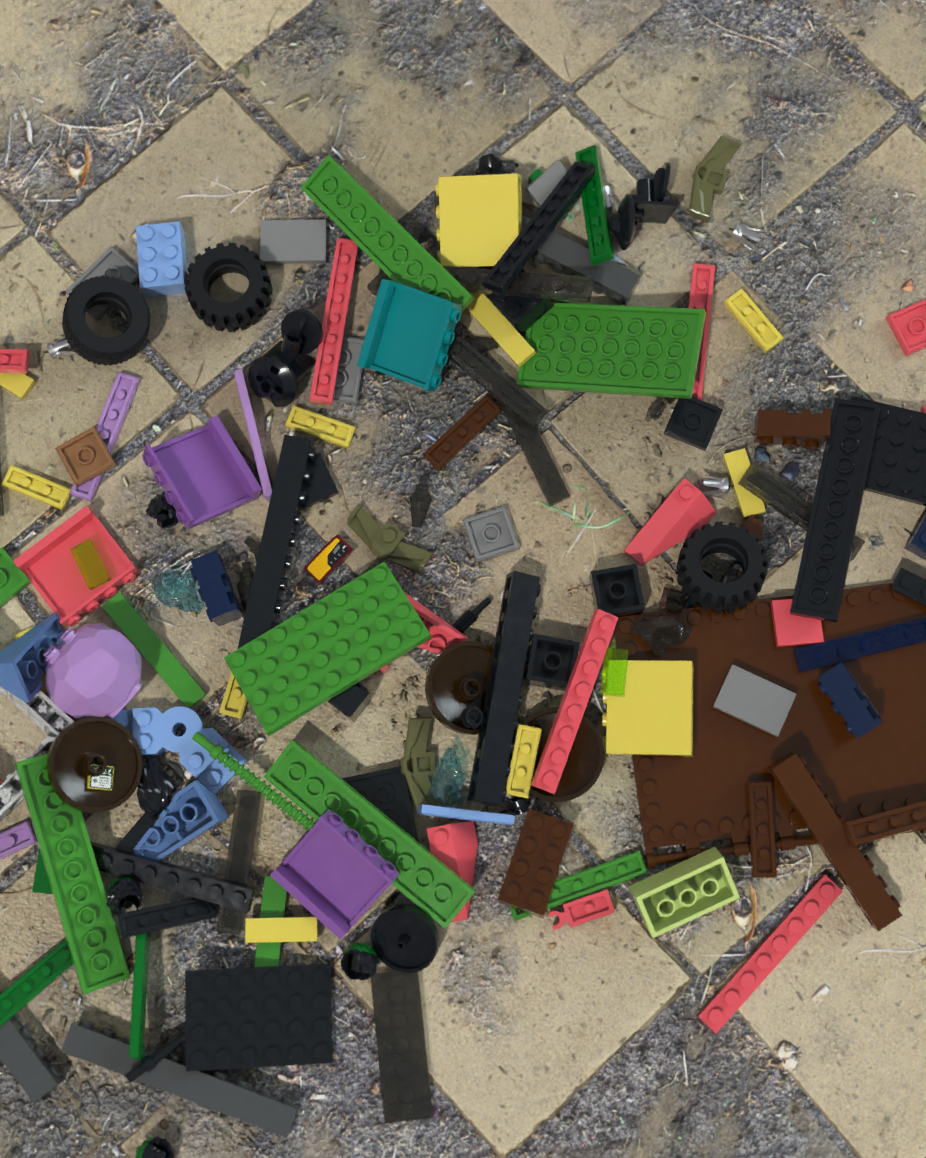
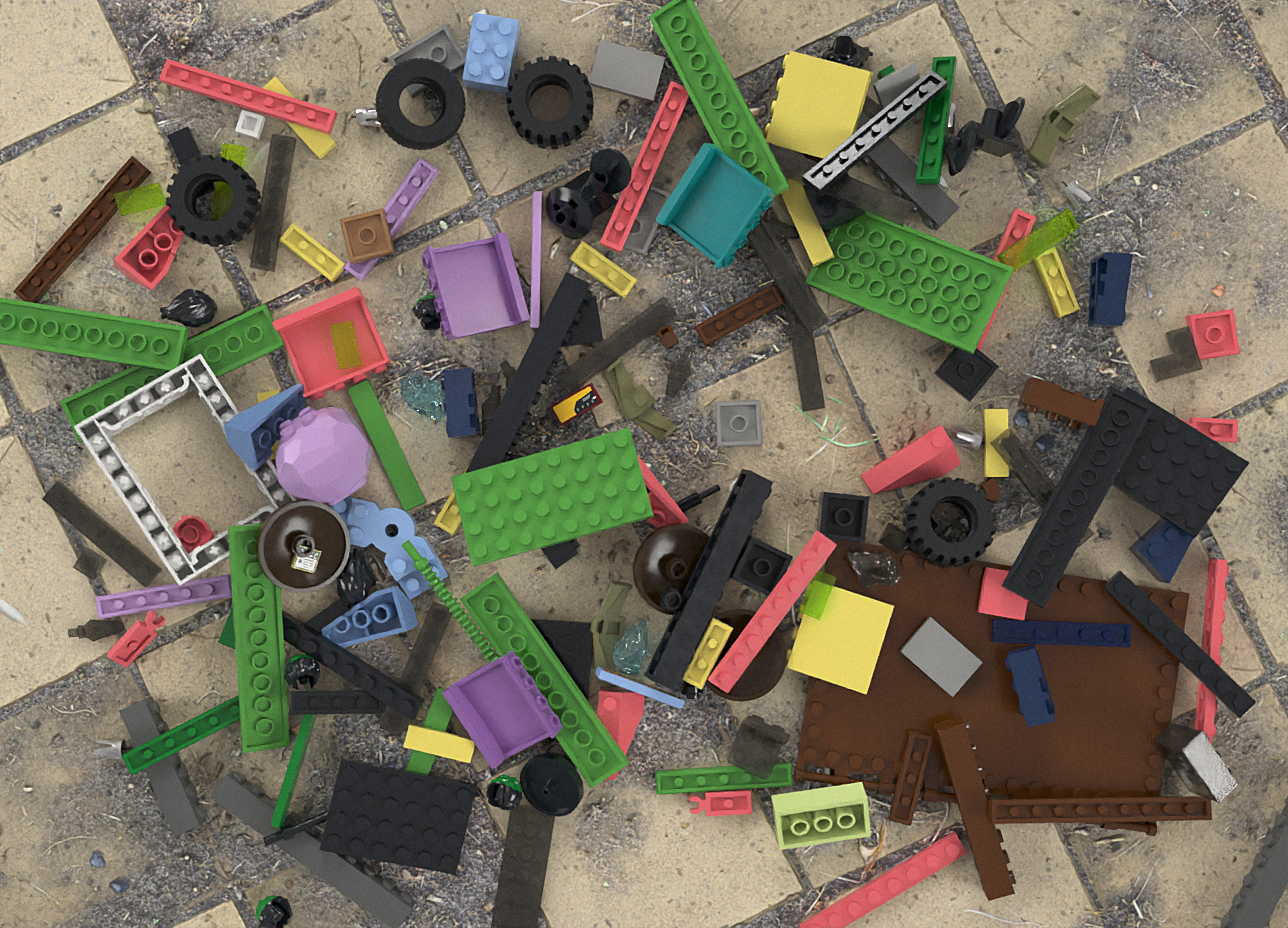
camera: 10 degrees right, 10 degrees up
reddish brown brick [497,809,574,919] -> none
none -> clear smoke plate [555,296,677,395]
none -> reddish brown piece [657,325,679,350]
none -> clear smoke bracket [727,715,790,779]
none -> clear neon green tile [997,208,1080,273]
none -> dark blue wedge [1088,252,1133,328]
none -> clear smoke plate [1149,326,1203,383]

